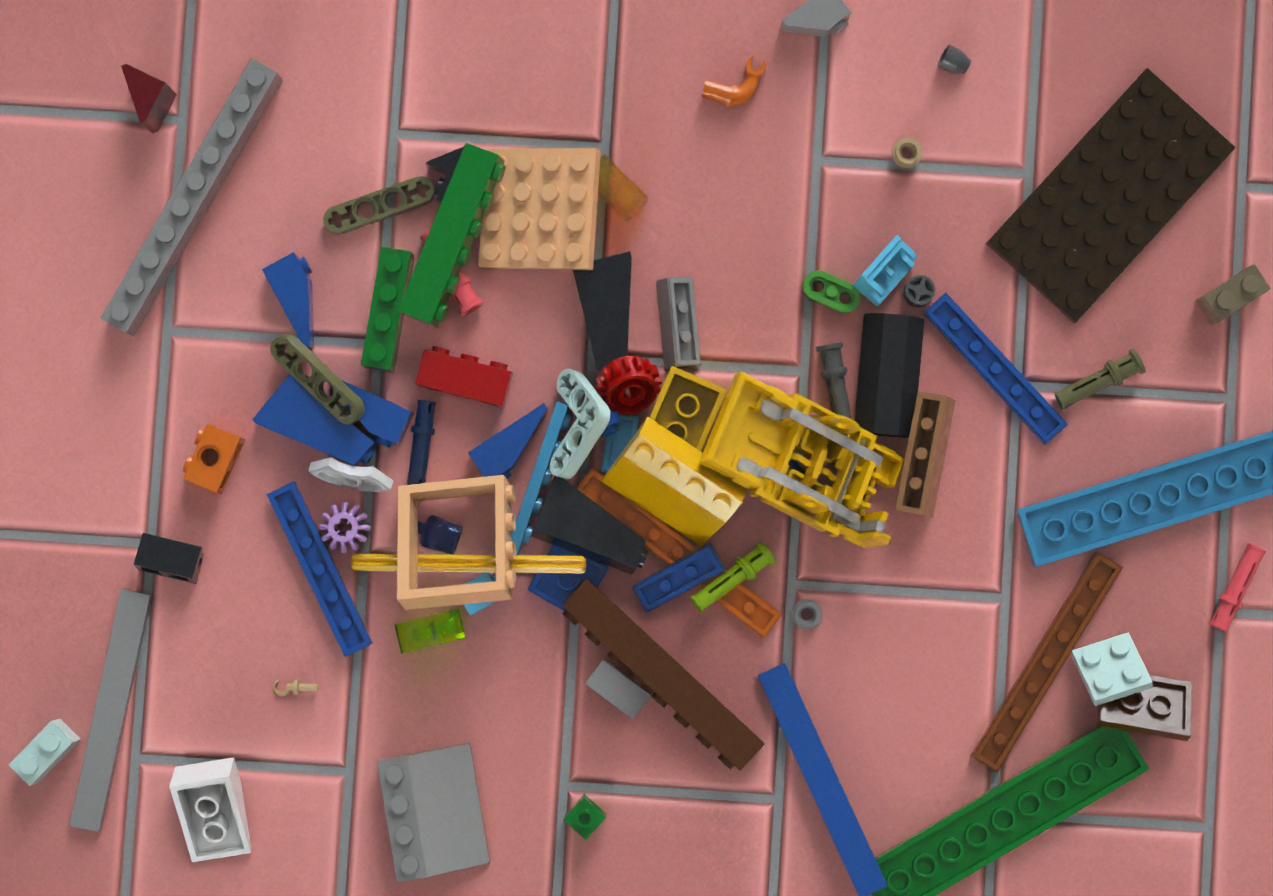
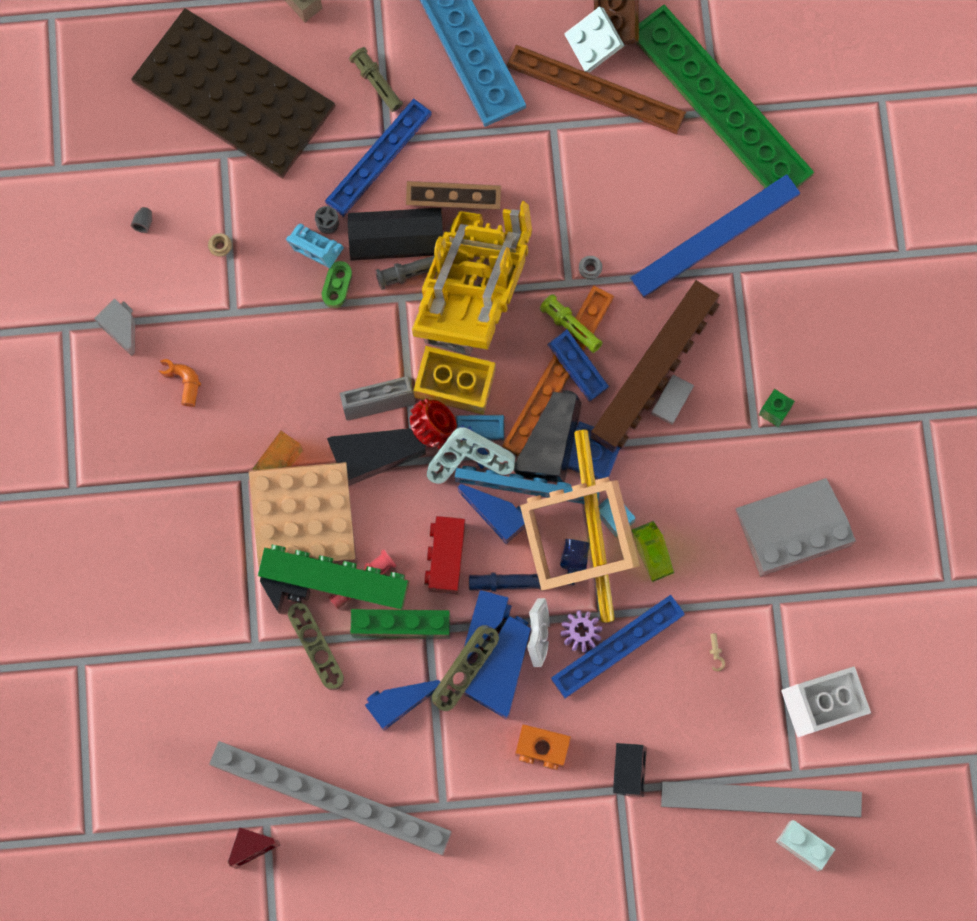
camera: 100 degrees left, 10 degrees down
yellow slope [601,417,747,546] -> none

